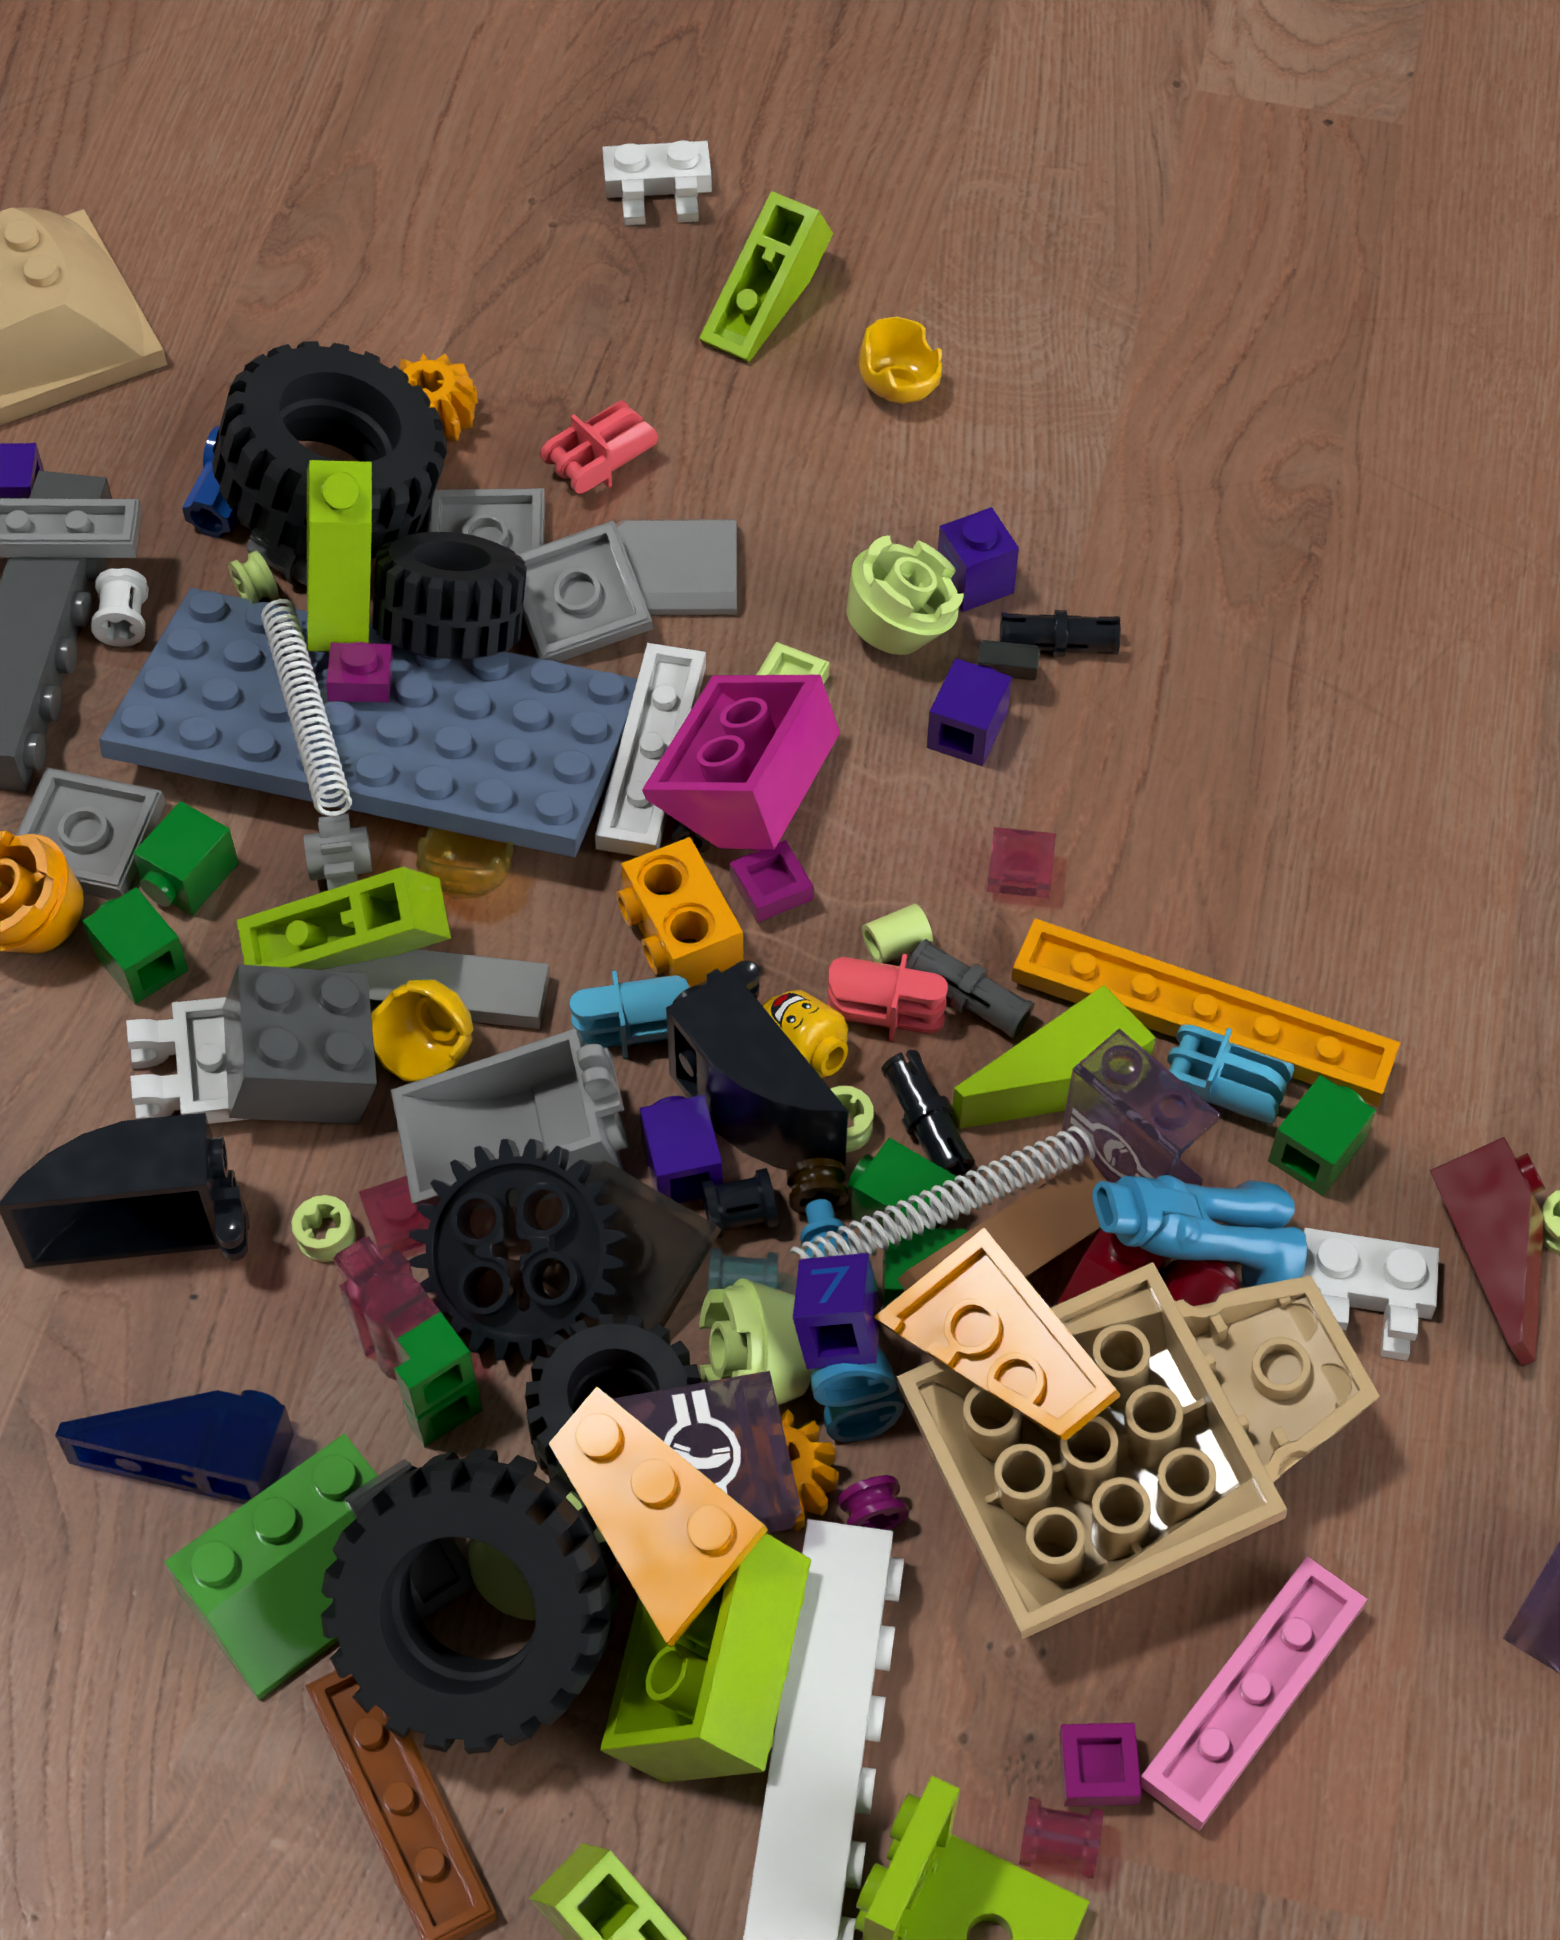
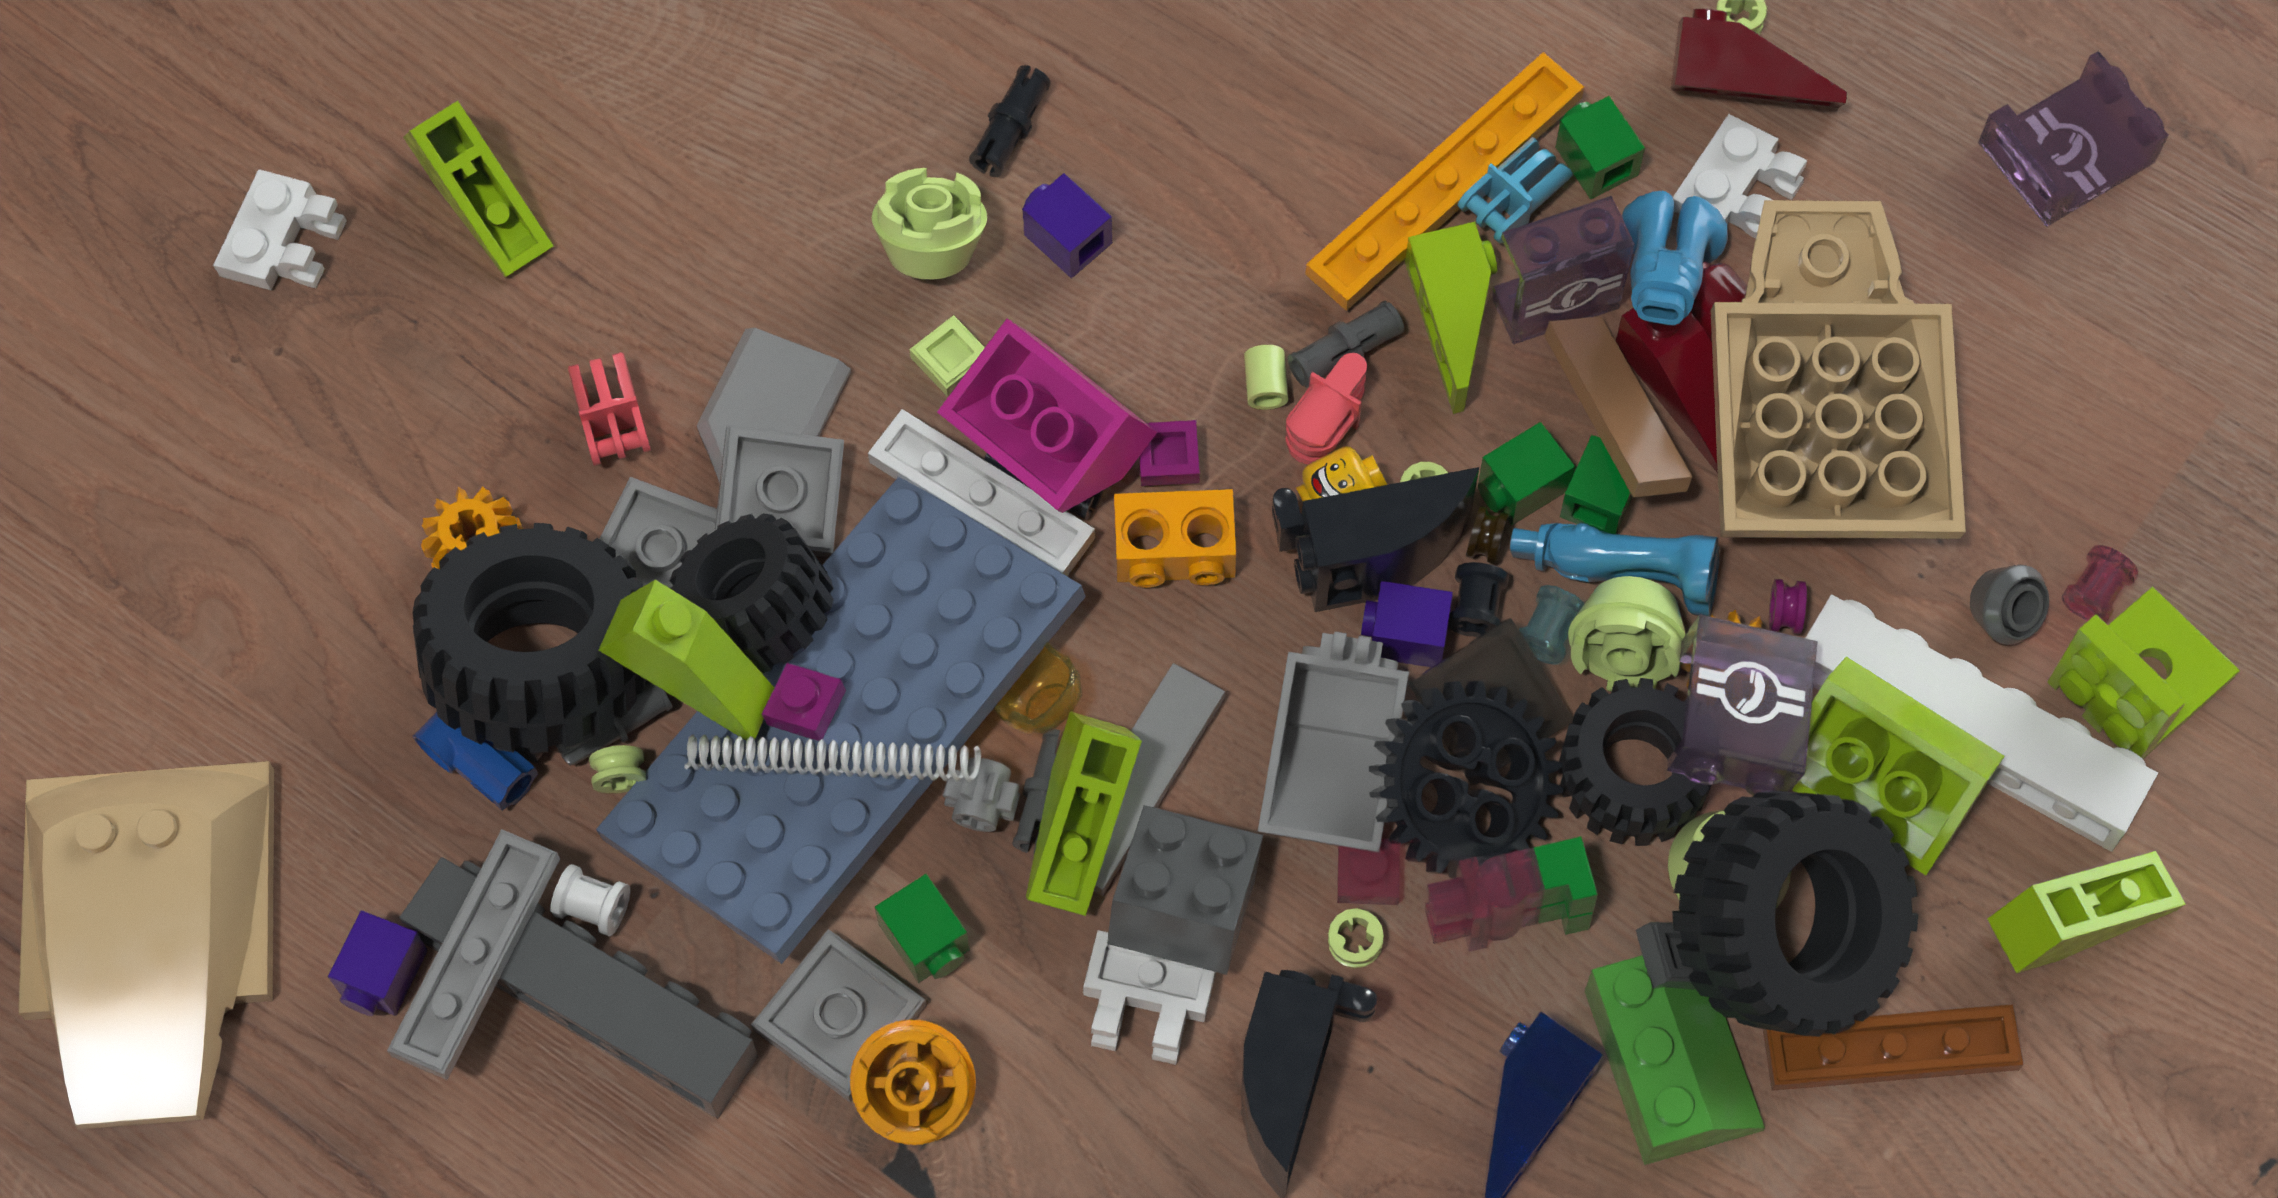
camera: 65 degrees left, 10 degrees up
green brick [82,887,189,1005] -> none
yellow hair [371,979,474,1082] -> none
light orange wing [549,1387,768,1648] -> none
medium azure arm [569,971,690,1059] -> none
white piece [789,1126,1095,1259] -> none
dark purple brick [793,1253,881,1369] -> none
yellow hair [858,317,942,404] -> none
wing [874,1228,1121,1442] -> none
black pin [881,1050,975,1176] -> none
dark purple brick [938,507,1019,612] -> none
pearl dark grey tile [978,640,1040,680] -> none
clear pink plate [987,827,1056,898] -> none
magenta plate [1059,1722,1142,1807] -> none
bright pink plate [1140,1556,1367,1831] -> none
none -> dark grey cone [1970,565,2049,645]

